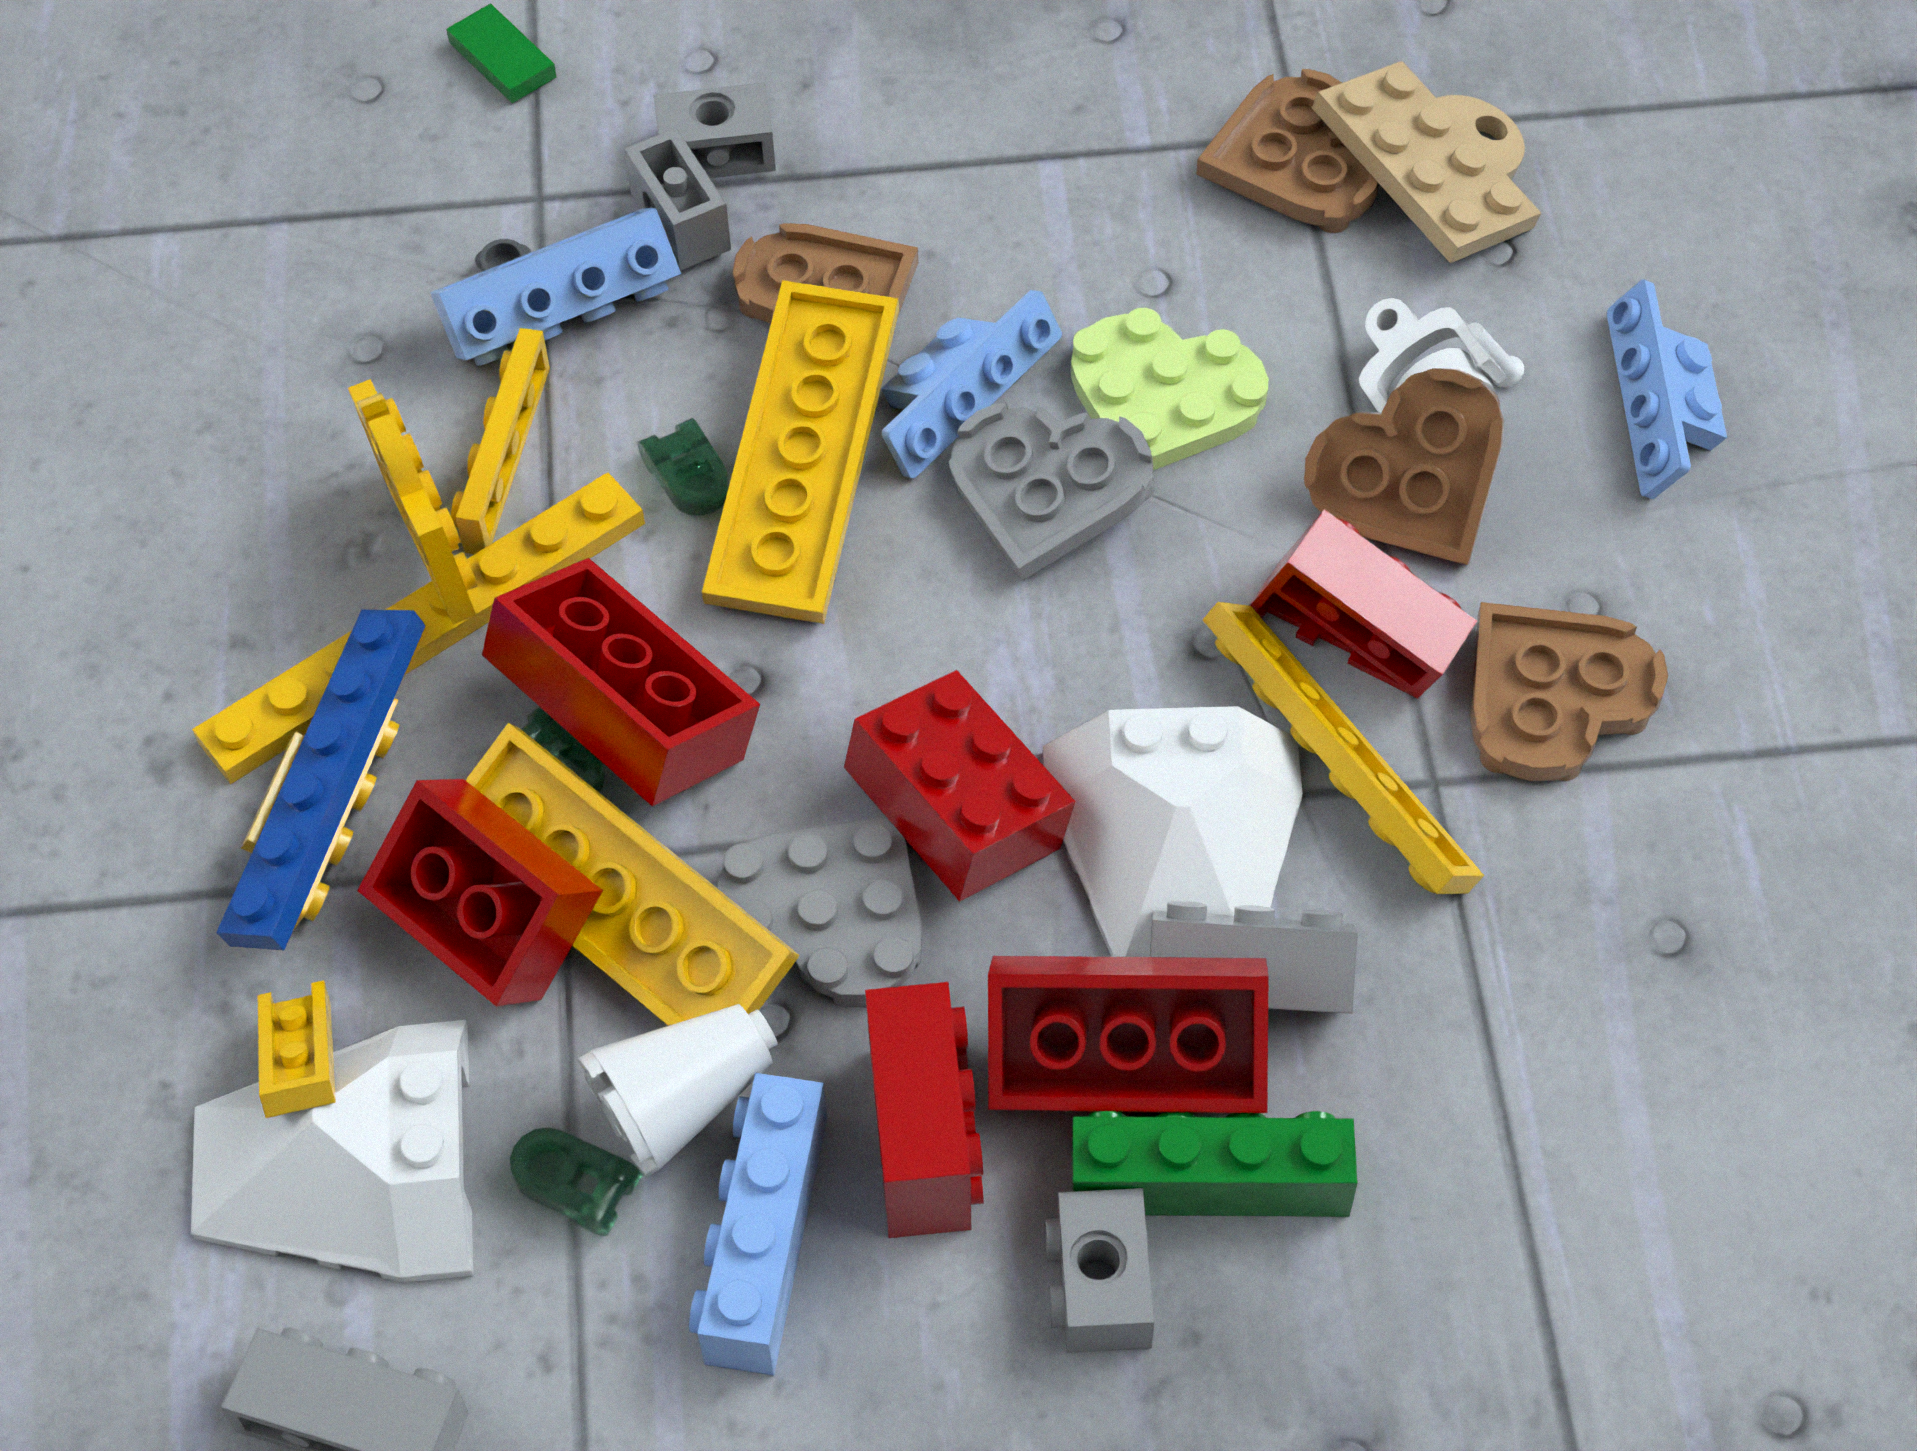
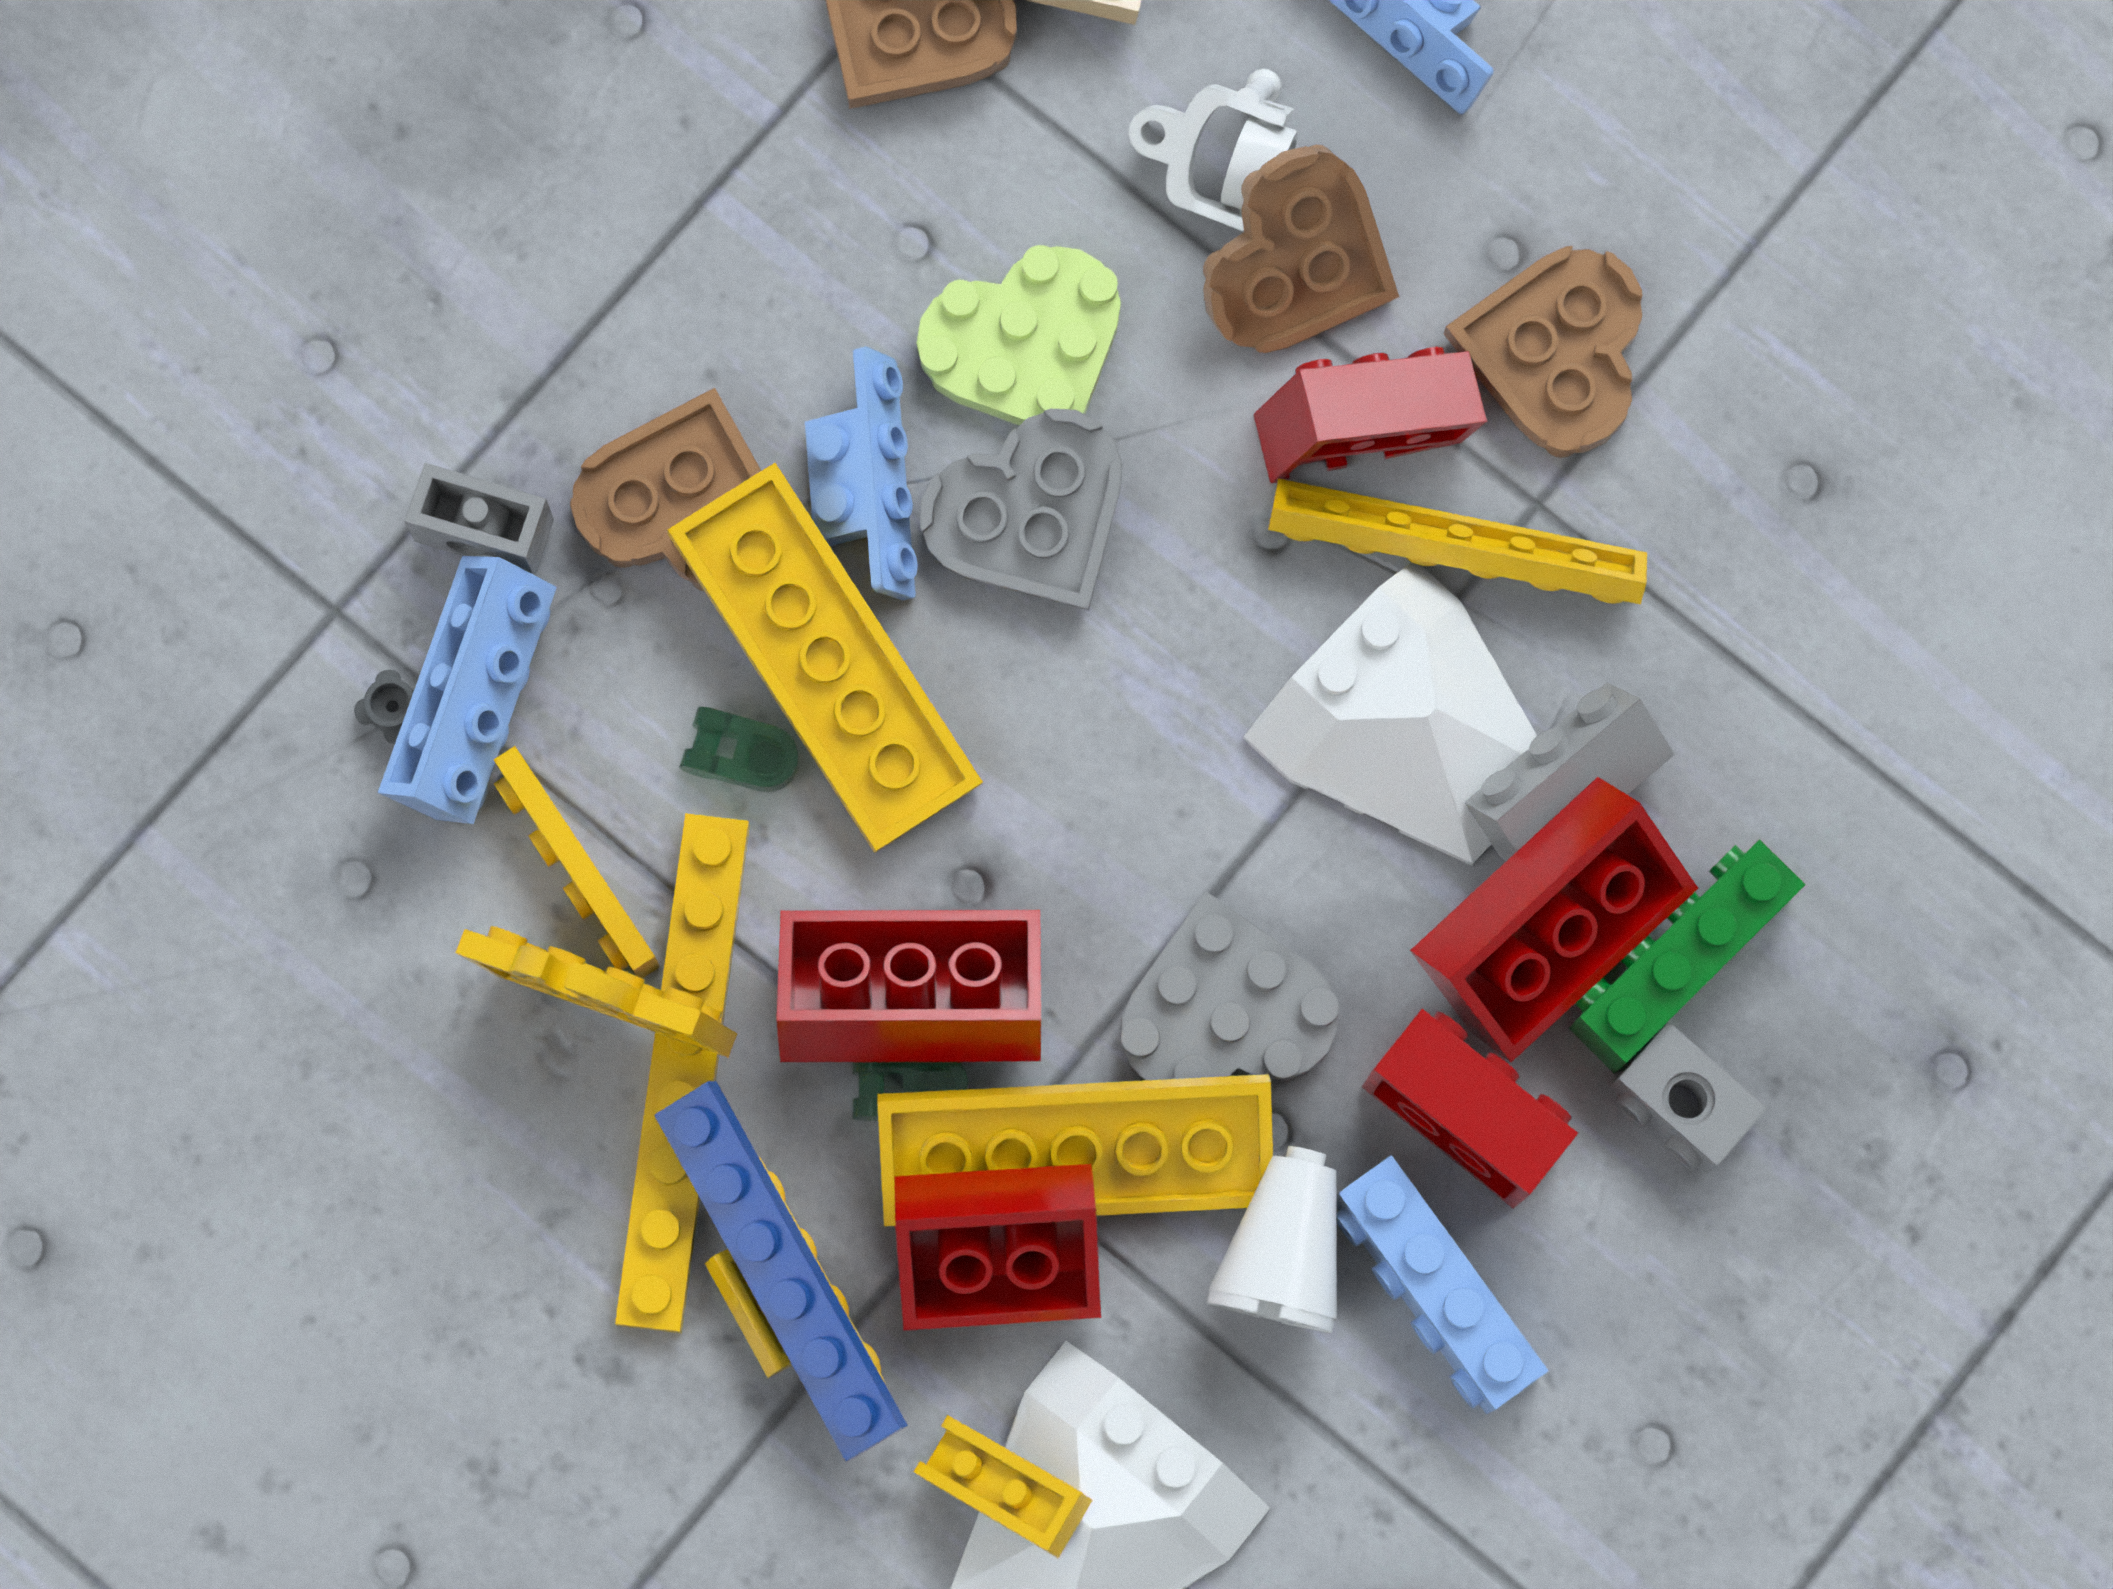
camera: 50 degrees left, 20 degrees up
green tile [446,3,557,103] -> none
clear green plate [510,1127,642,1236] -> none
light grey brick [653,82,776,178] -> none
red brick [844,670,1076,902] -> none

